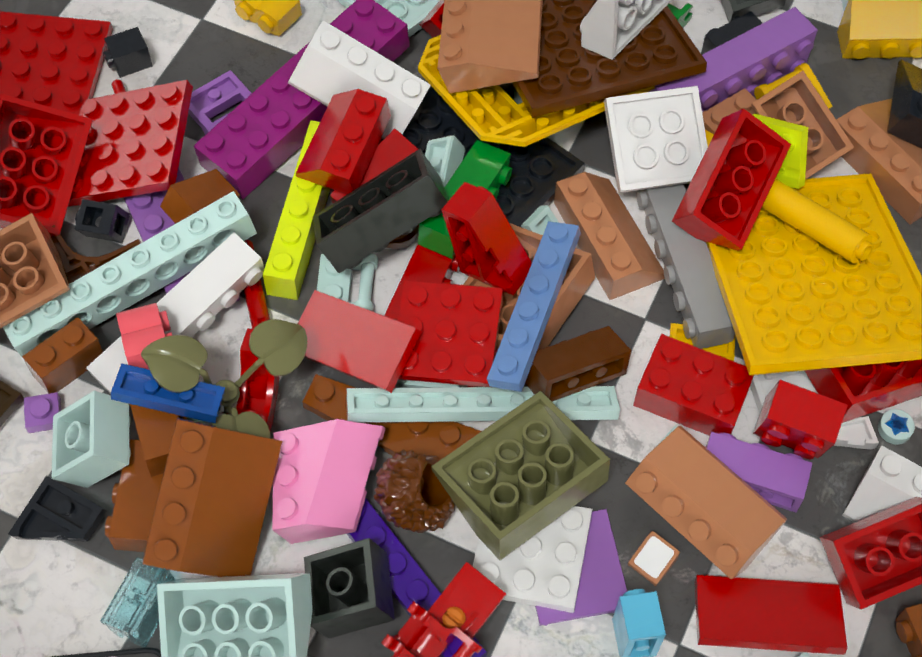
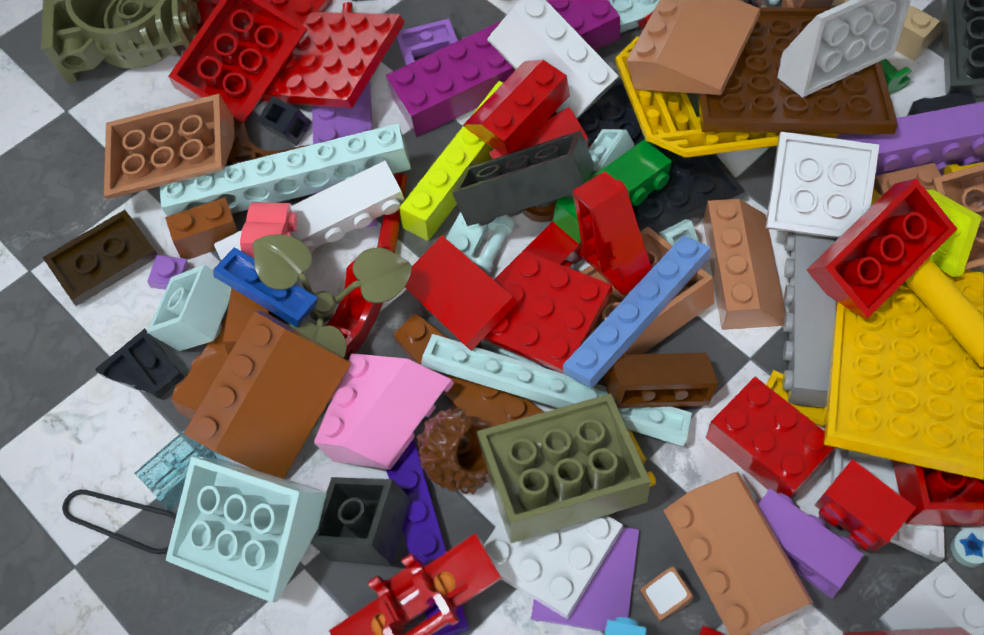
camera: 25 degrees right, 0 degrees up
dark orange brick [160,169,240,224] -> none

